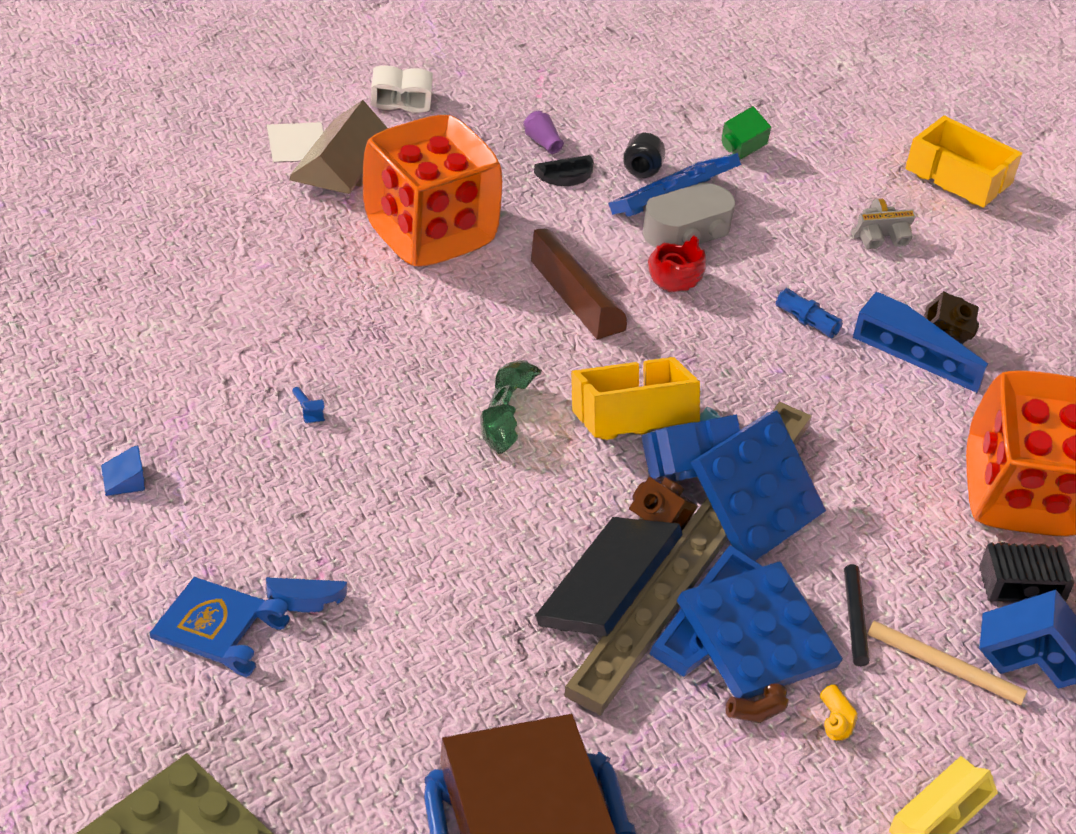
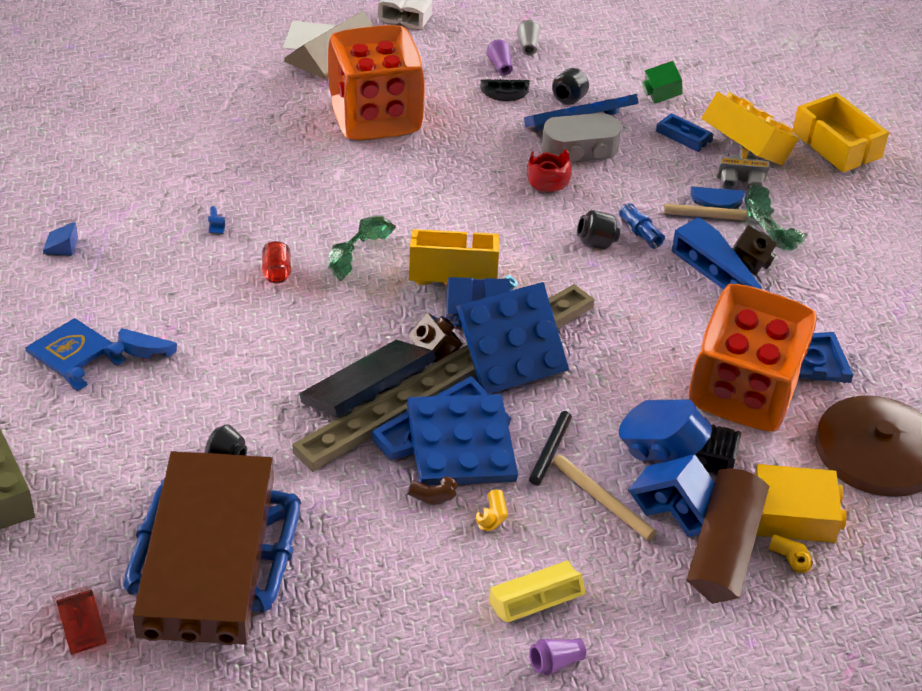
camera: 20 degrees right, 0 degrees up
reddish brown brick [531,229,627,340] -> none
none -> black cone [205,424,247,456]
none -> clear red brick [262,241,291,284]
none -> light grey cone [517,20,541,55]
none -> black head [577,210,621,249]
none -> blue brick [619,399,712,462]
none -> blue tile [656,113,714,152]
none -> tan bar [663,203,747,221]
none -> blue tile [690,187,745,209]
none -> yellow brick [701,91,799,166]
none -> clear green piece [744,184,808,250]

